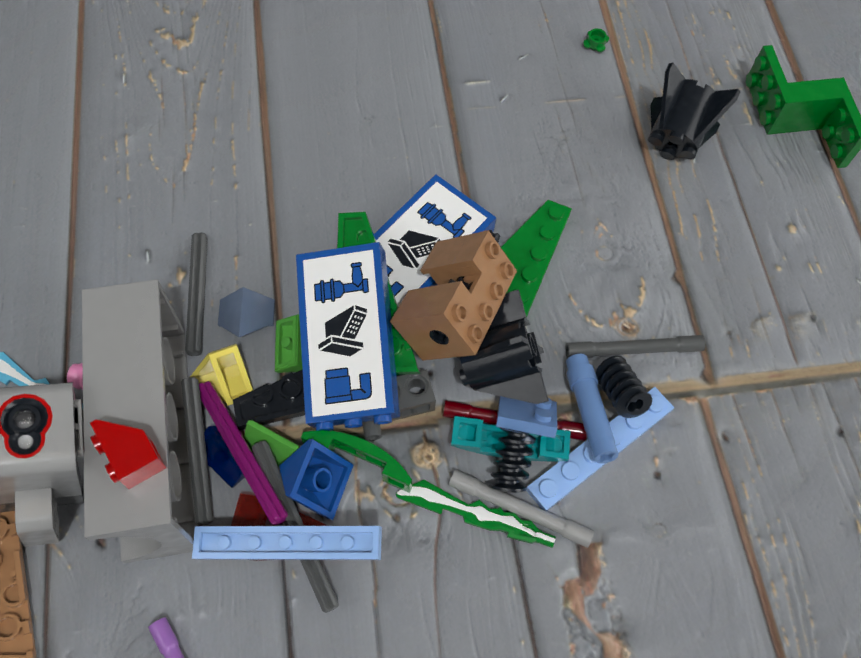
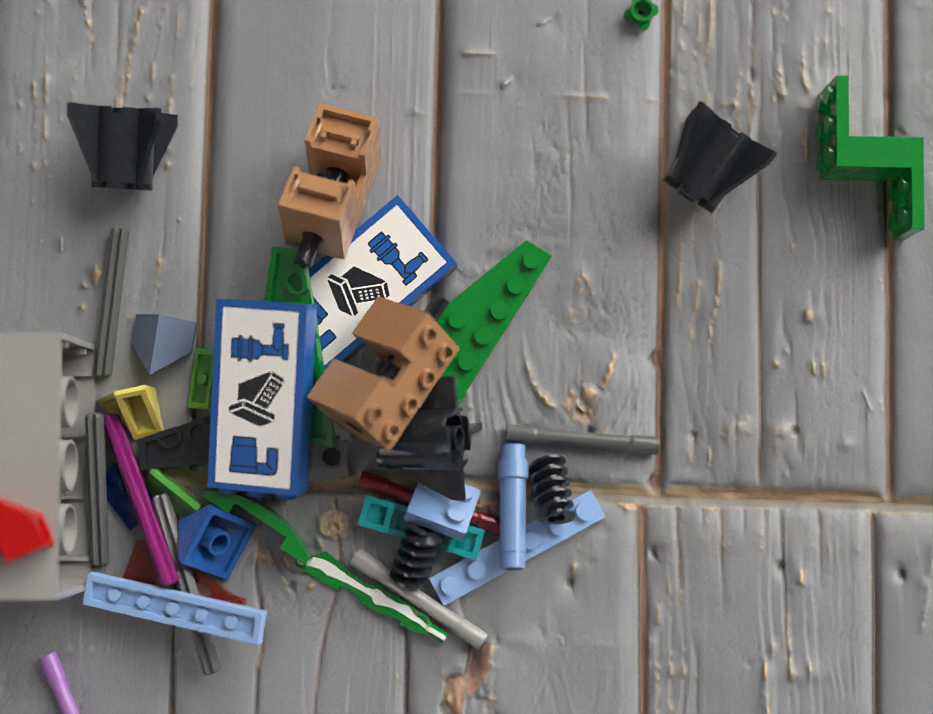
camera: 10 degrees right, 20 degrees up
none -> black brick [67,102,178,191]
none -> medium nougat piece [278,103,382,269]

